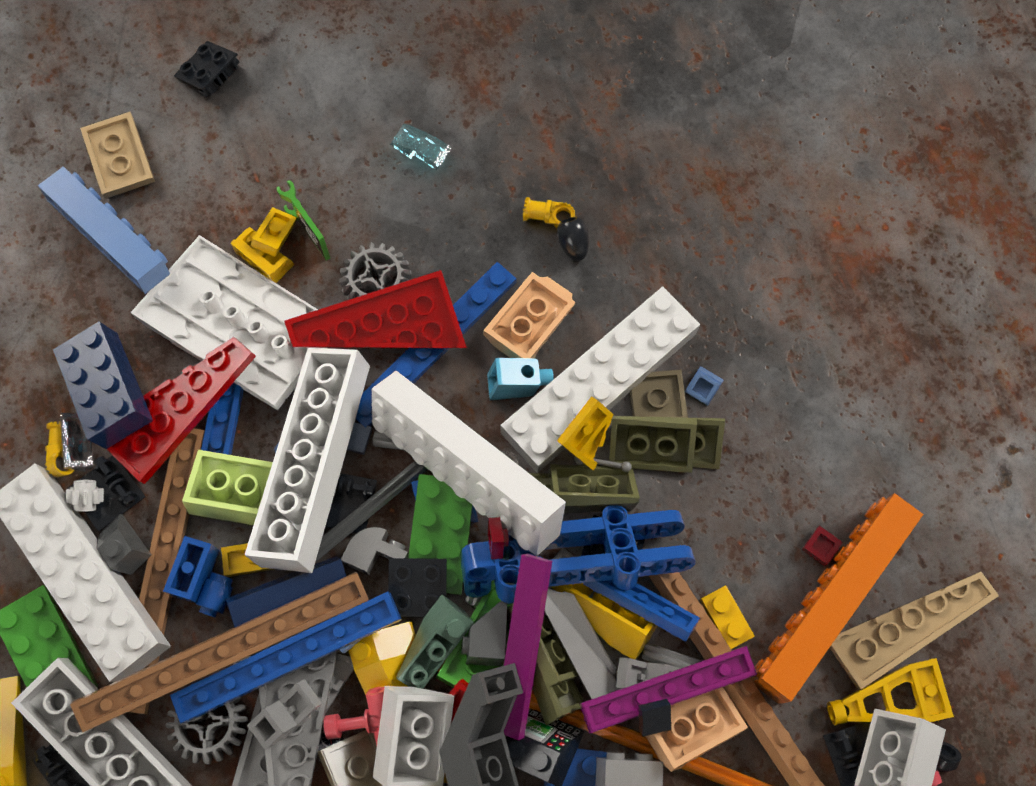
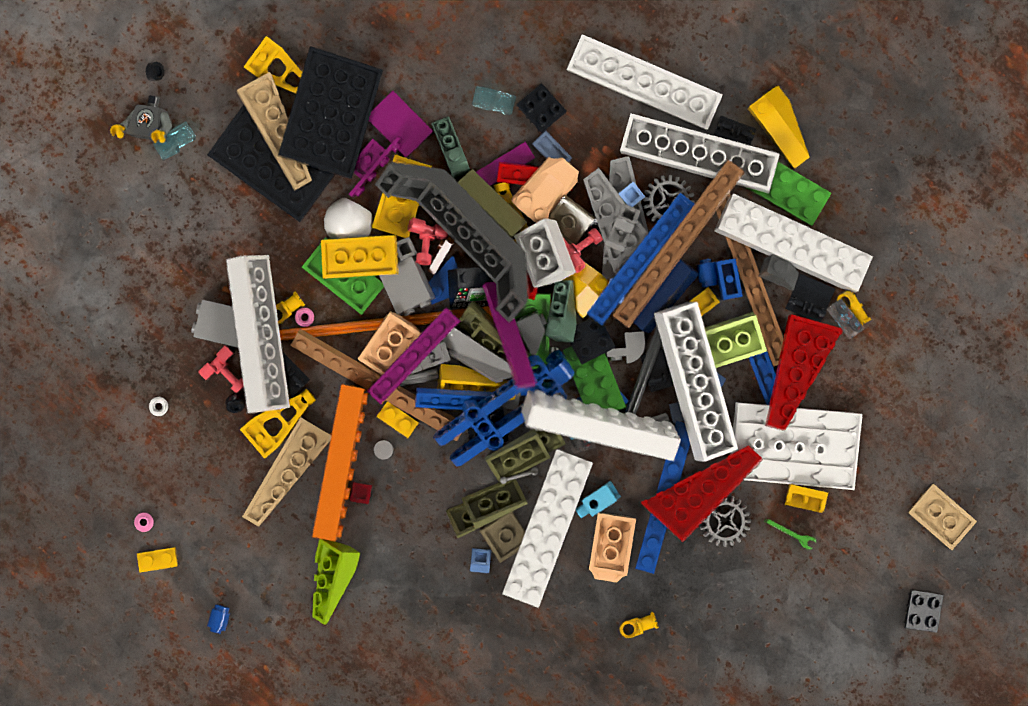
camera: 155 degrees right, 15 degrees up
medium blue brick [38,167,170,294] -> none
brick [53,321,153,449] -> none
white gear [66,480,104,511] -> none
yellow plate [251,207,297,257] -> none
clear light blue slope [390,124,451,170] -> none
dark red plate [487,517,509,559] -> none
black animal [557,217,590,261] -> none
yellow wing [557,396,613,470] -> none
black tile [638,698,671,737] -> none
none -> lime wedge [312,539,360,624]
none -> light grey tile [374,440,394,460]
none -> light blue plate [618,182,645,207]

